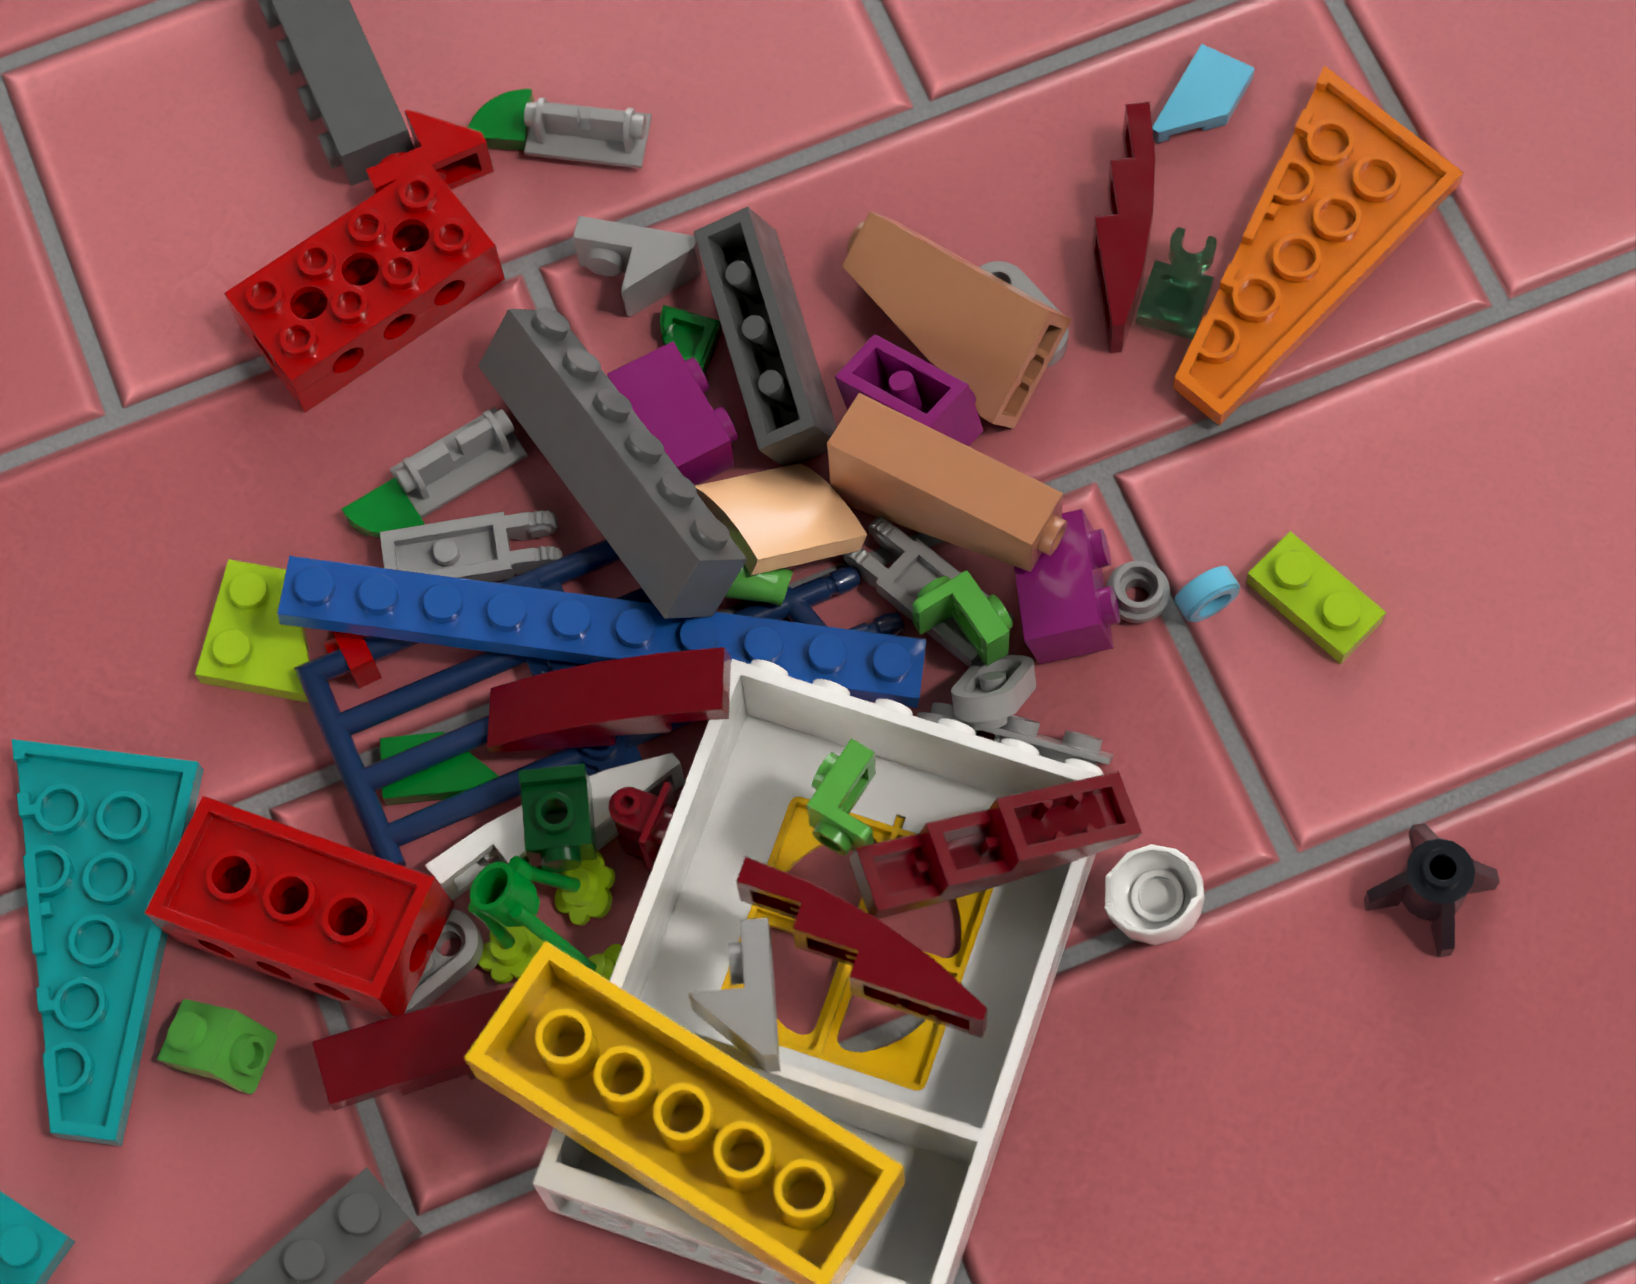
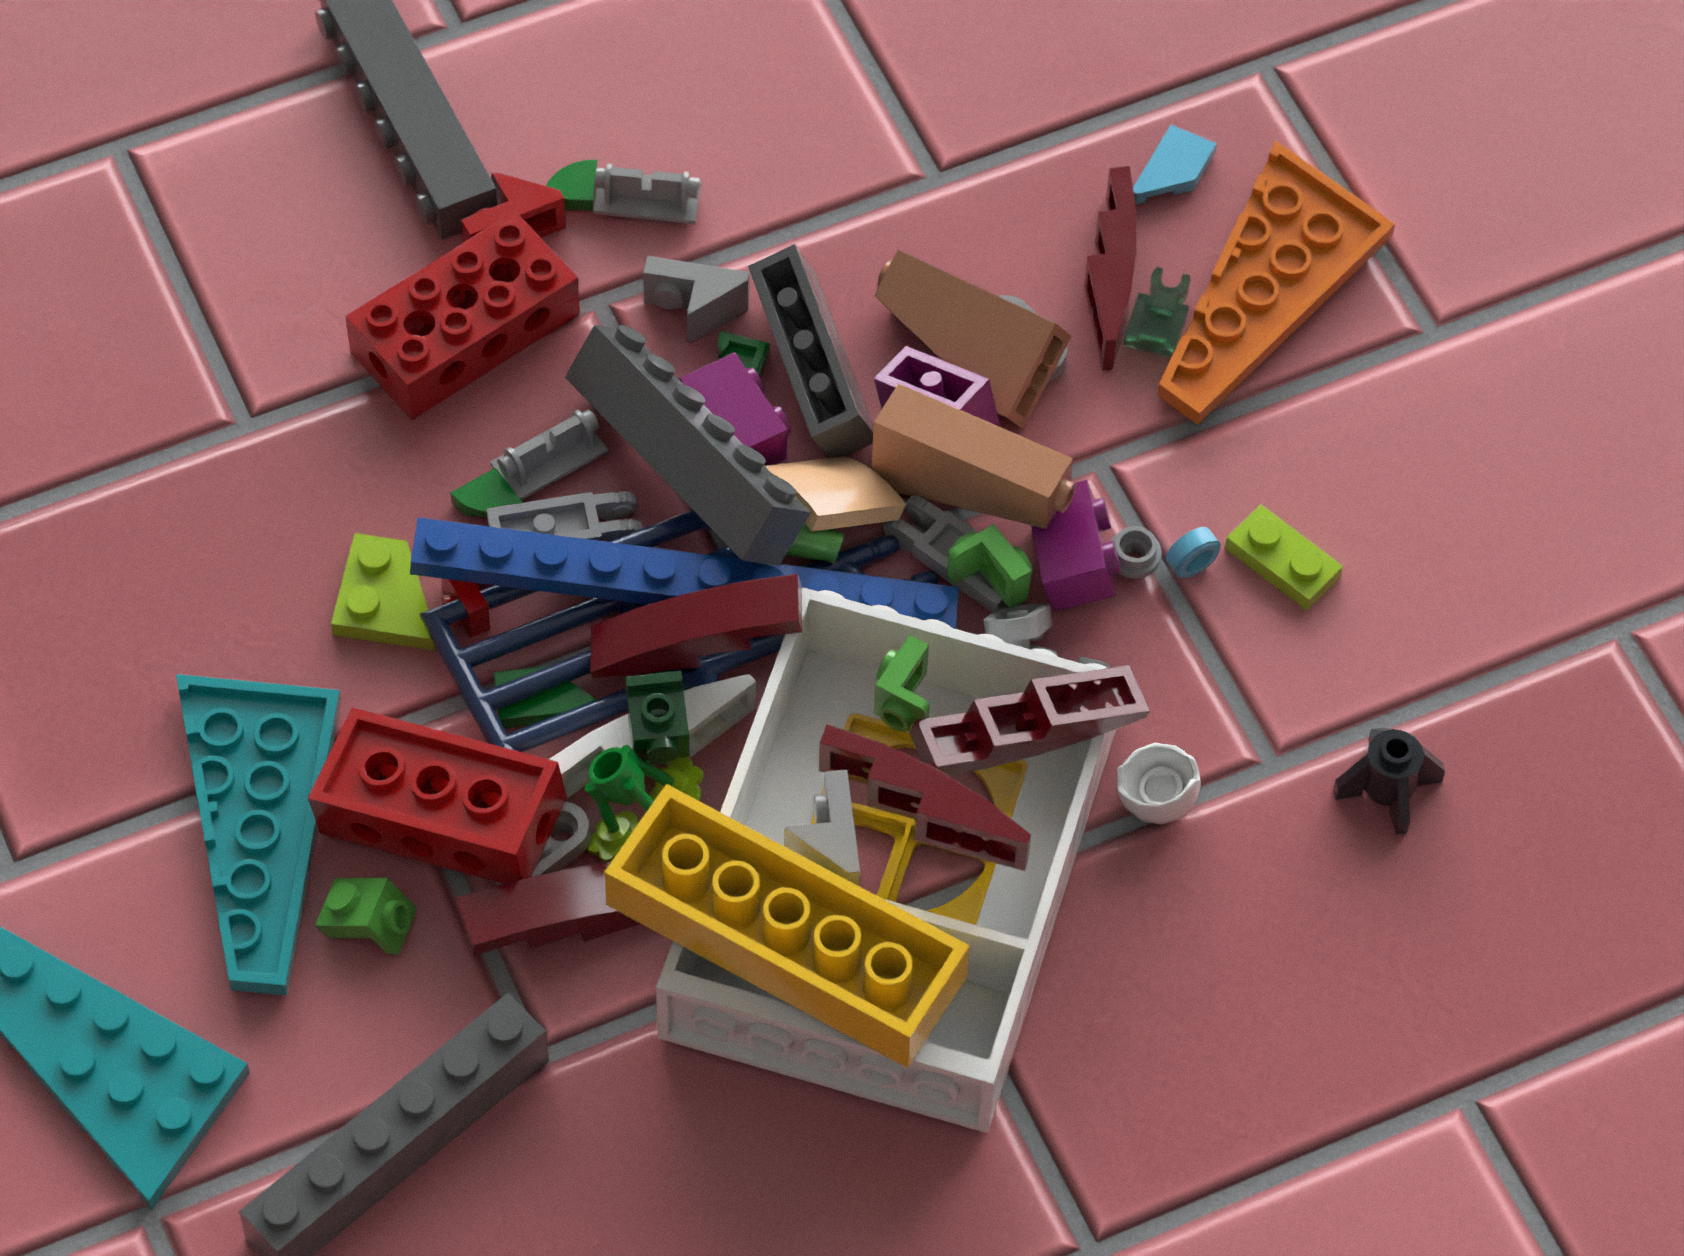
camera: 10 degrees left, 10 degrees down
dark red hinge [608,782,676,876] -> none

